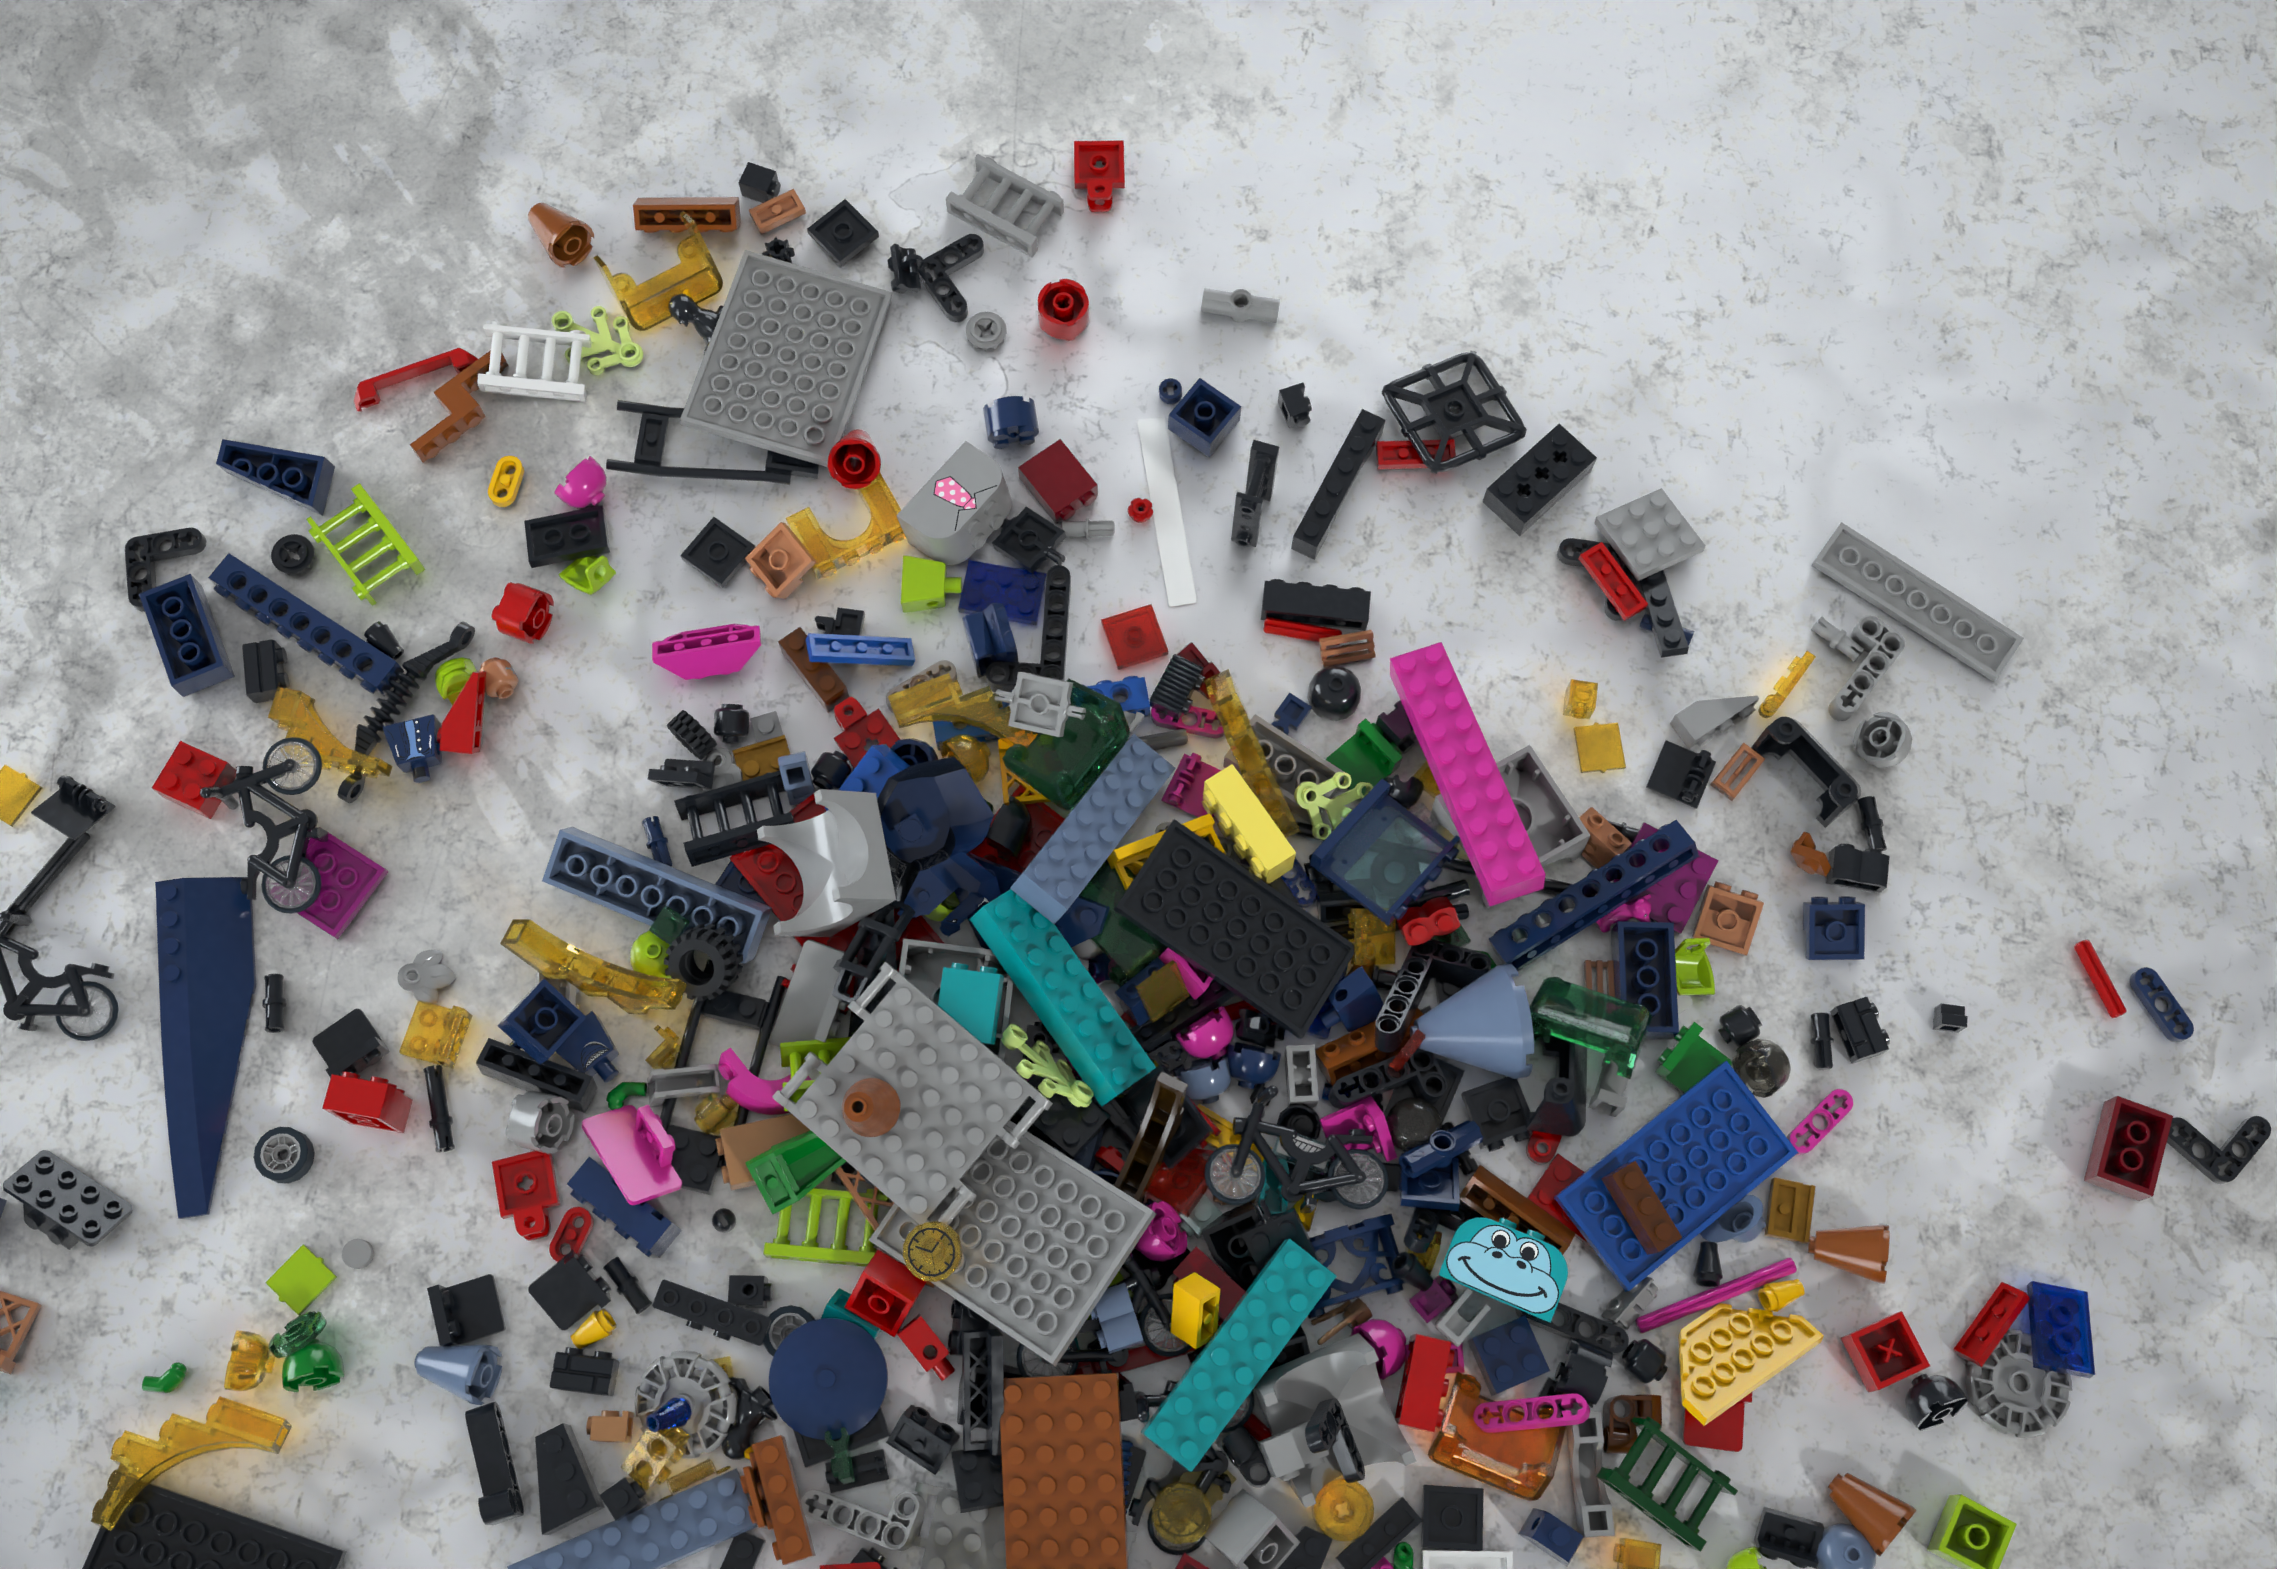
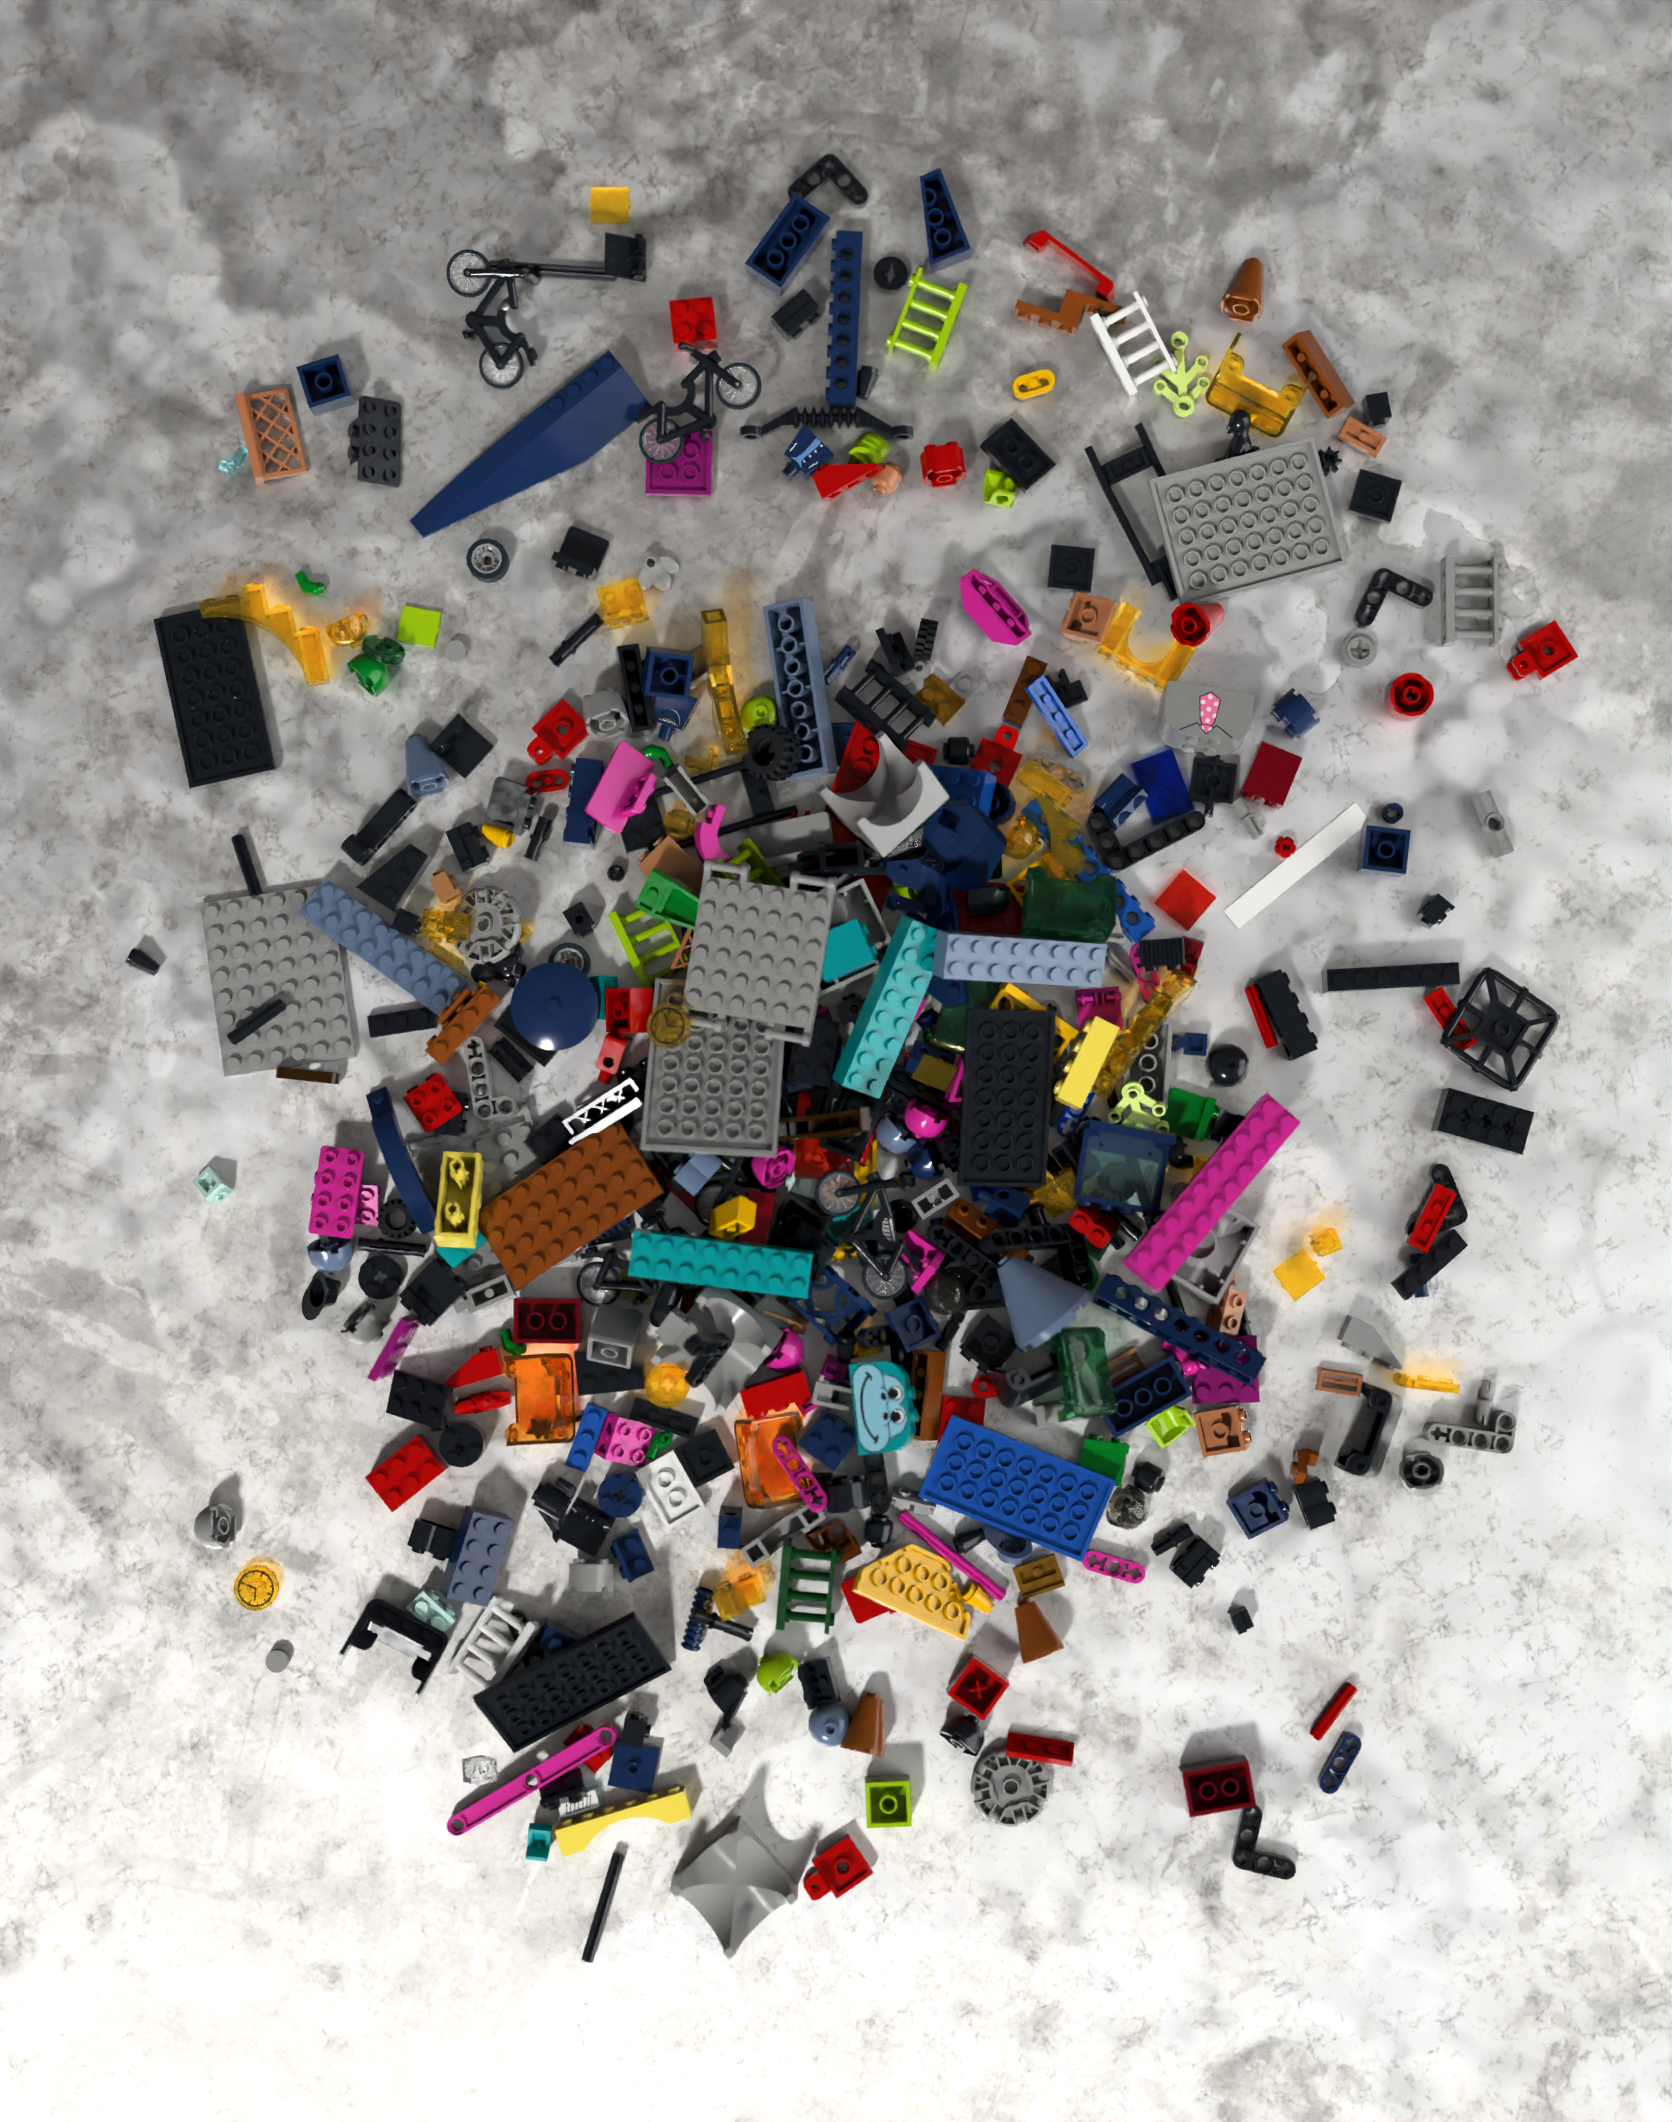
camera: 60 degrees right, 15 degrees up
black pin [262,974,286,1033] -> none
clear yellow arch [268,687,393,779] -> none
red brick [322,1072,413,1133] -> none
dark pink cylinder [554,456,607,508] -> none
clear blue cone [646,1398,692,1432] -> none
clear green plate [649,906,689,946] -> none
black bracket [652,1280,771,1346] -> none
black head [714,704,749,743] -> none
sand blue brick [778,751,815,806] -> none
clear green plate [825,1427,855,1484] -> none
dark orange cone [842,1078,901,1137] -> none
black bracket [886,1405,960,1475] -> none
black hips [887,243,923,294] -> none
lime torso [901,556,962,613] -> none
light grey plate [995,672,1086,737] -> none
yellowish green plant [1001,1024,1094,1107] -> none
clear yellow tile [1152,1482,1212,1544] -> none
black fence [1231,440,1280,547] -> none
nougat tile [1319,630,1376,667] -> none
clear red tile [1389,1029,1426,1071] -> none
dark blue piece [1399,1120,1483,1179] -> none
light grey plate [1594,488,1706,581] -> none
reddish brown brick [1601,1161,1682,1255] -> none
black hinge [1646,740,1716,809] -> none
light grey plate [1812,522,2024,682] -> none
black pin [1857,796,1887,852] -> none
clear blue plate [2027,1281,2095,1379] -> none

